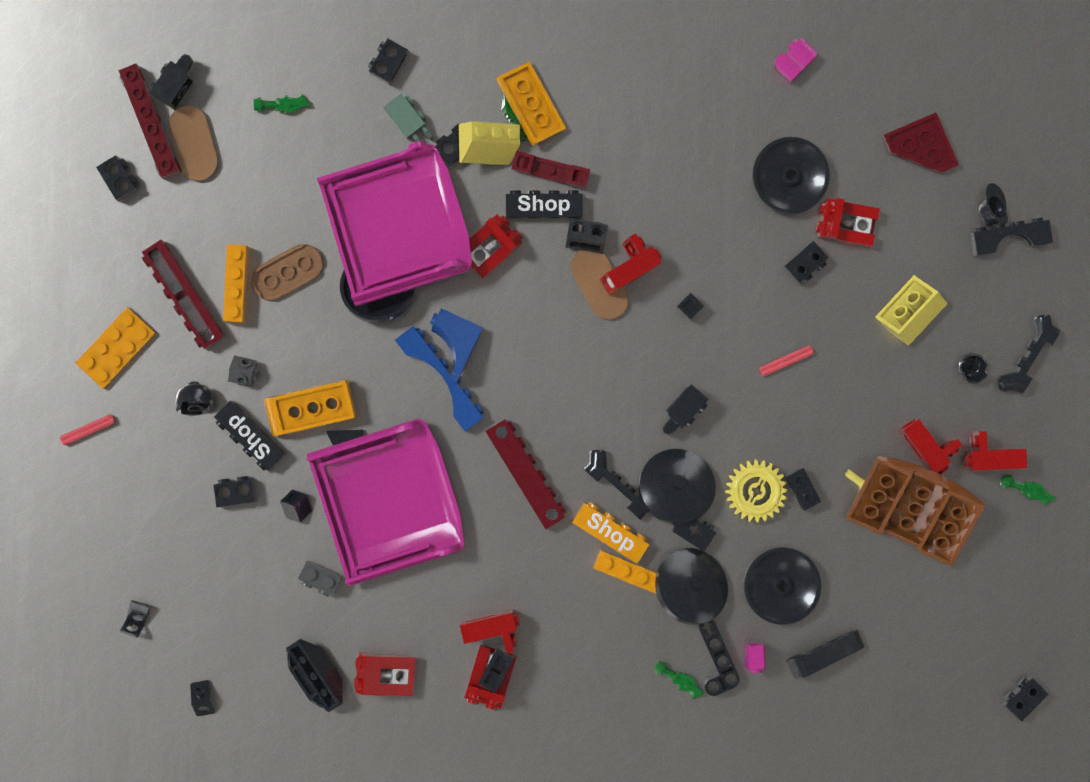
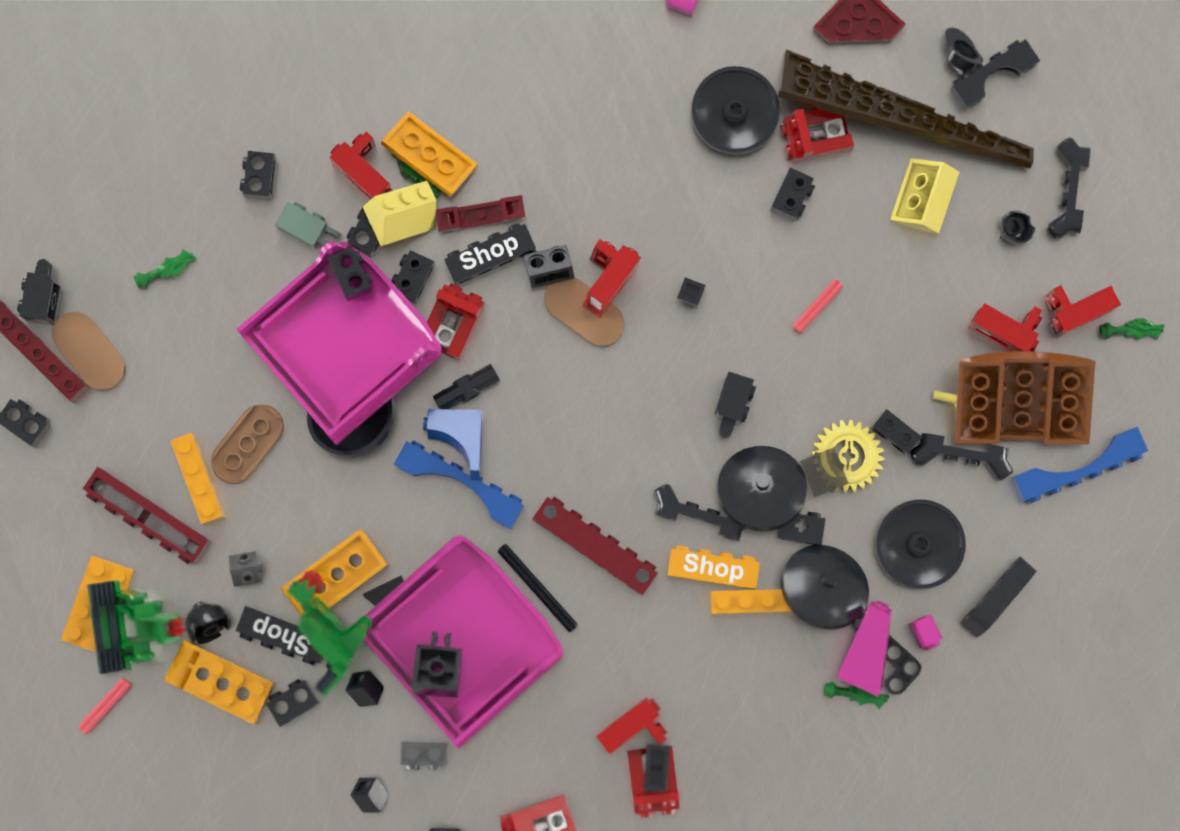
camera: 30 degrees left, 5 degrees down
none -> green container [87,580,187,674]
none -> light orange hinge [164,640,276,724]
none -> green container [287,570,372,697]
none -> black brick [328,247,373,301]
none -> red brick [329,131,393,200]
none -> black panel [350,778,389,813]
none -> black brick [391,250,435,304]
none -> black hinge [412,631,463,698]
none -> black piece [433,364,500,409]
none -> black axle [498,544,578,632]
none -> dark brown wing [778,49,1034,169]
none -> clear smoke piece [800,447,849,497]
none -> dark pink slope [837,601,893,696]
none -> black plate [910,433,1014,481]
none -> blue arch [1011,426,1148,504]

